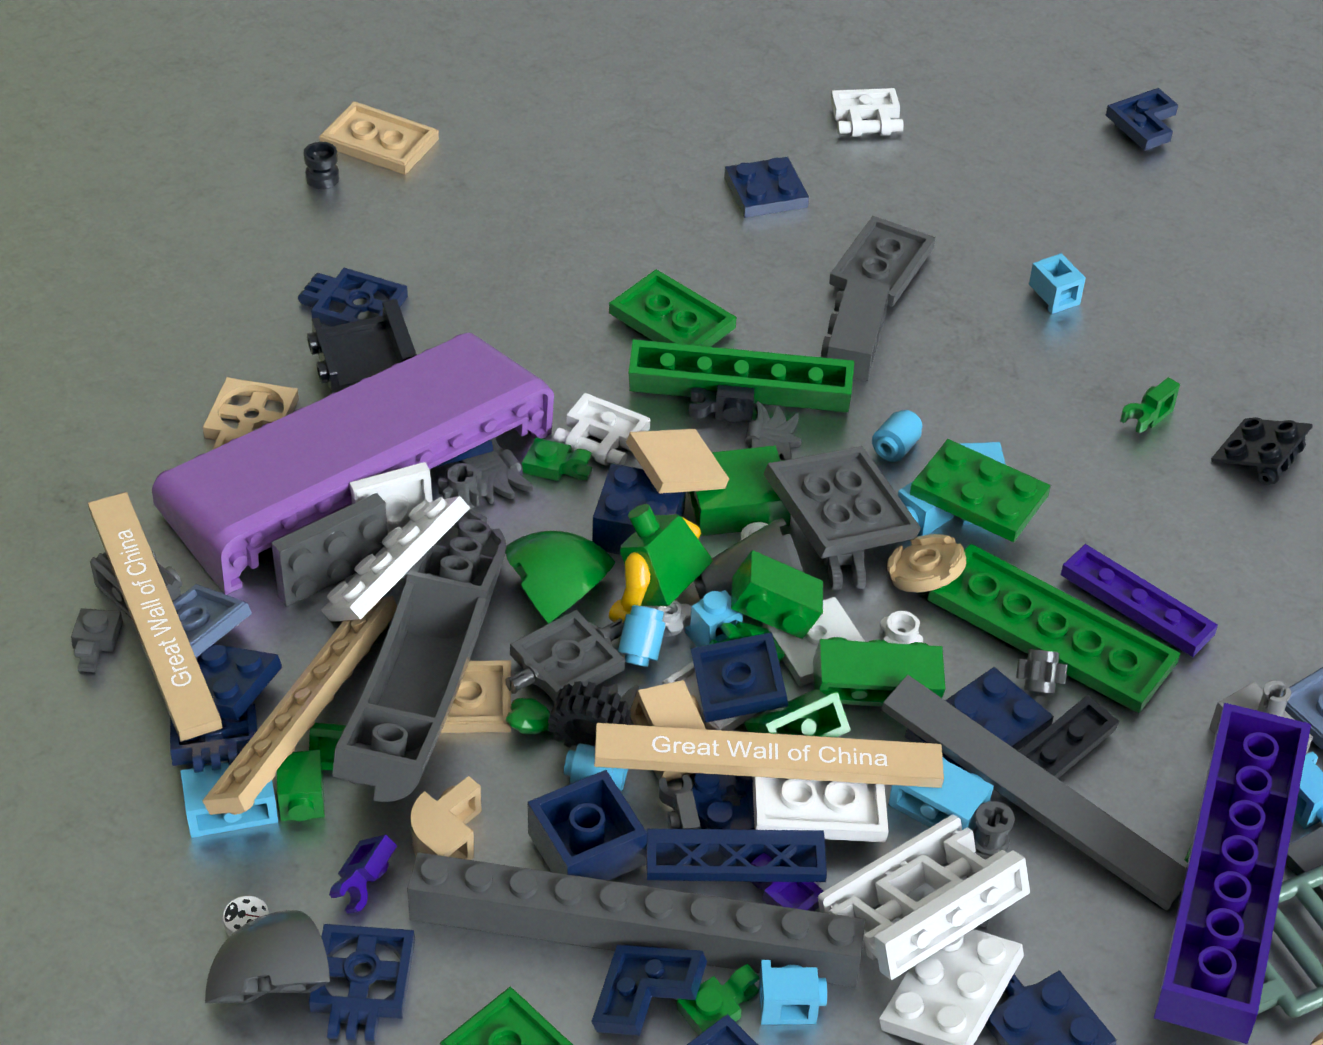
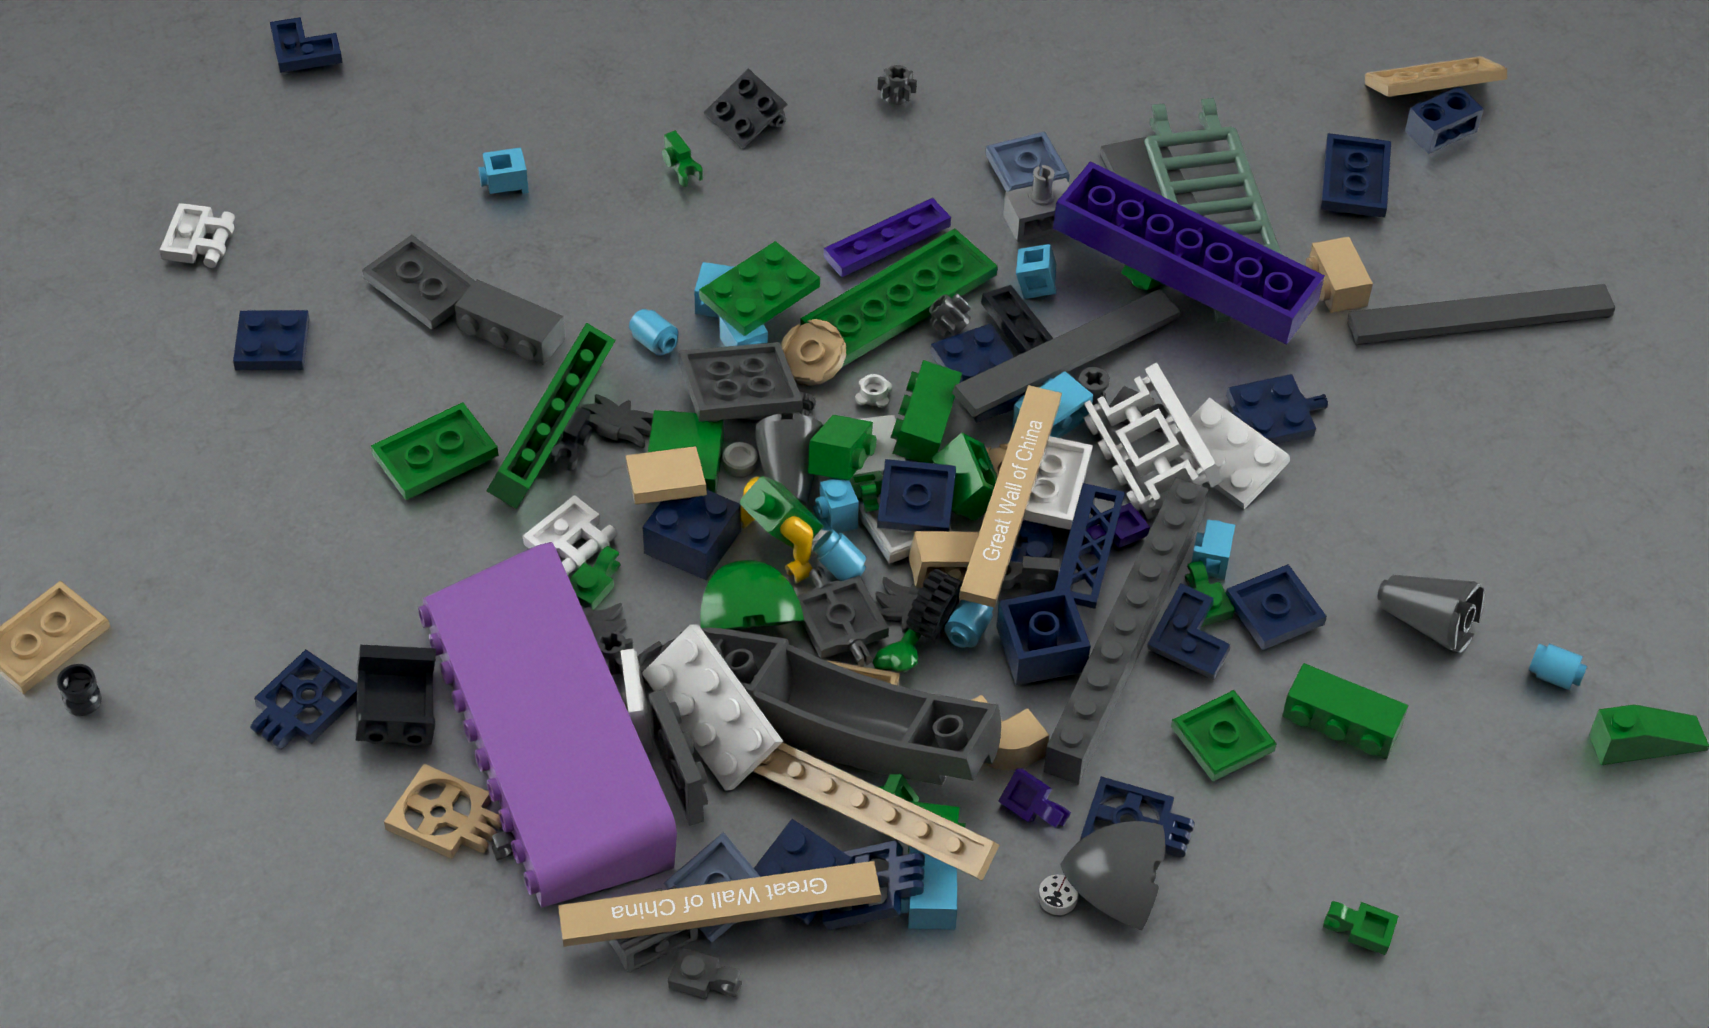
camera: 75 degrees left, 5 degrees up
none -> medium azure brick [1016,244,1057,299]

